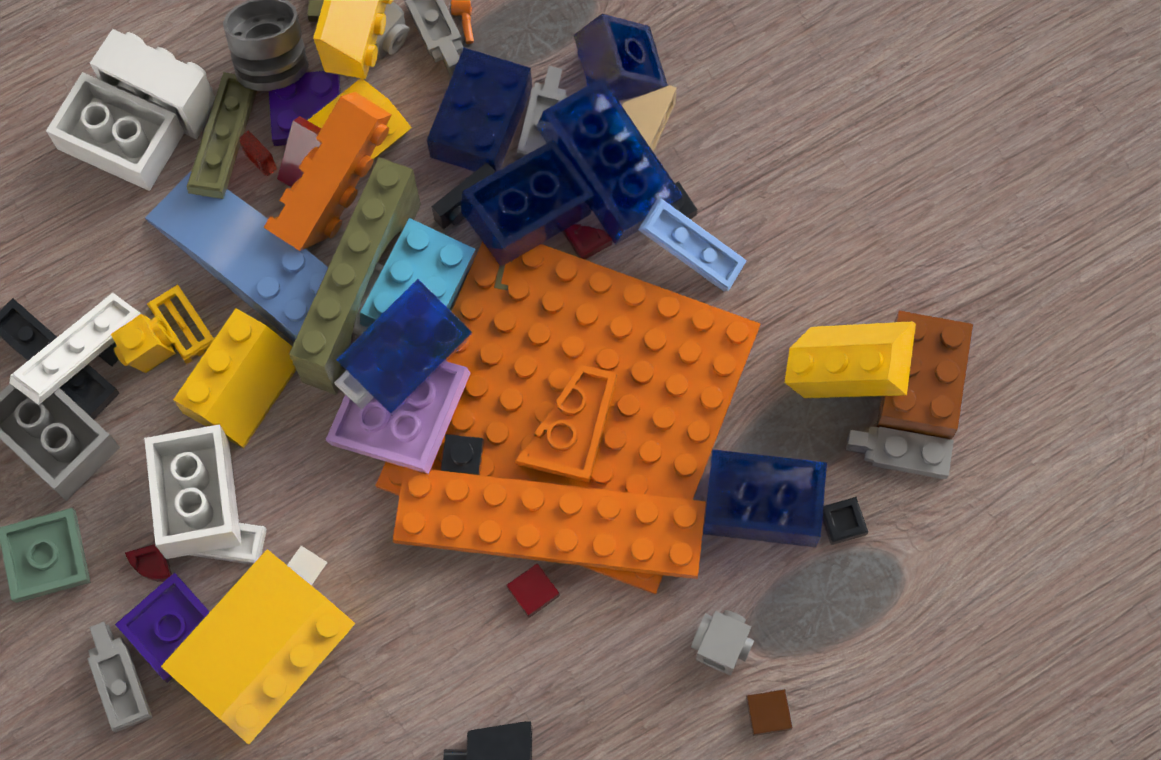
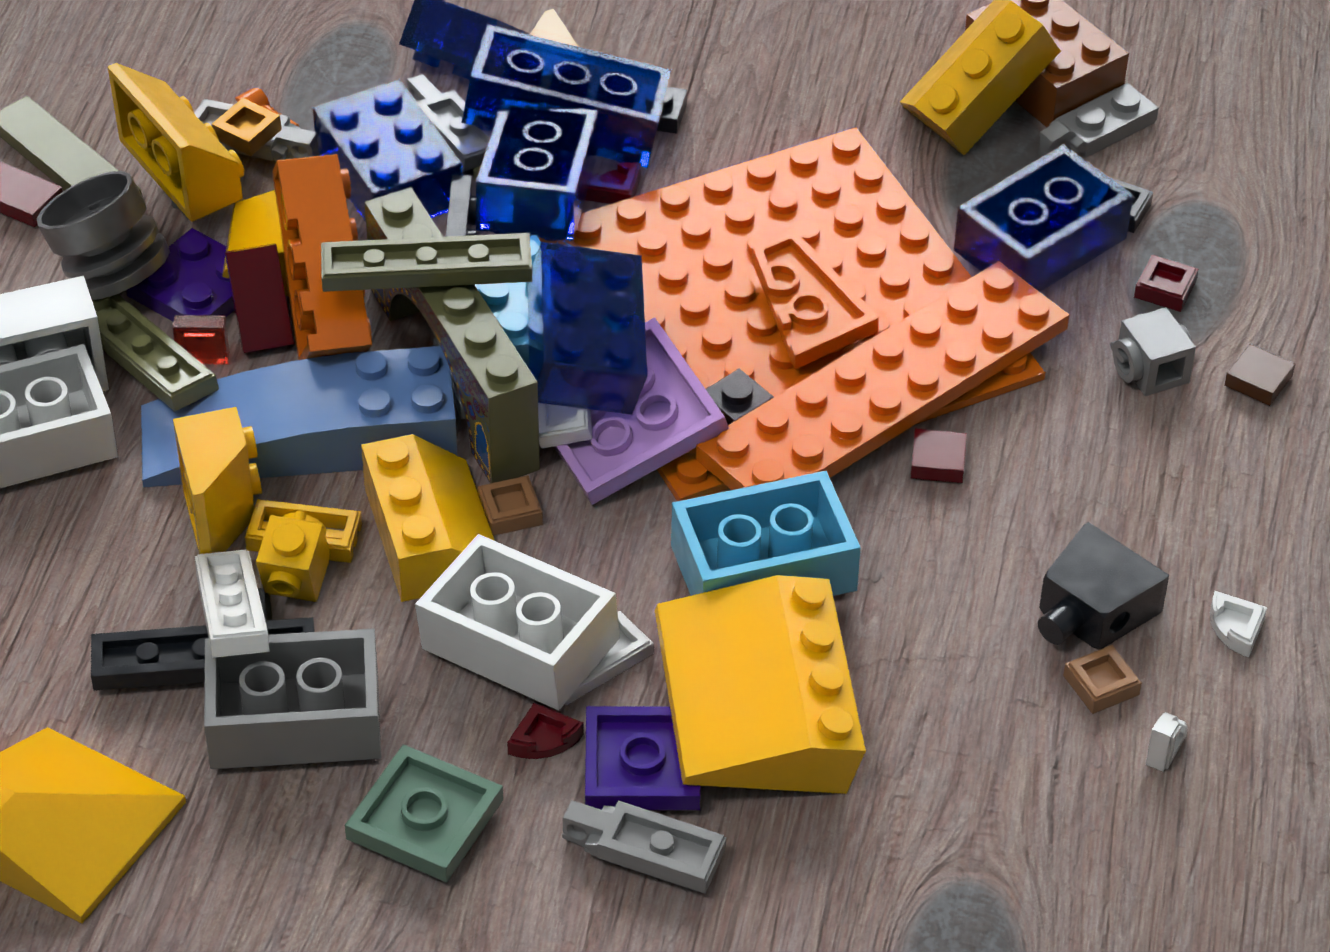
camera: 50 degrees left, 25 degrees down
light blue tile [638,199,747,291] -> none
none -> yellow slope [173,407,262,554]
none -> pearl gold plate [212,98,282,156]
none -> olive tile [321,233,533,292]
none -> medium nougat tile [477,475,543,536]
none -> medium azure brick [671,471,861,596]
none -> dark red tile [1134,255,1199,312]

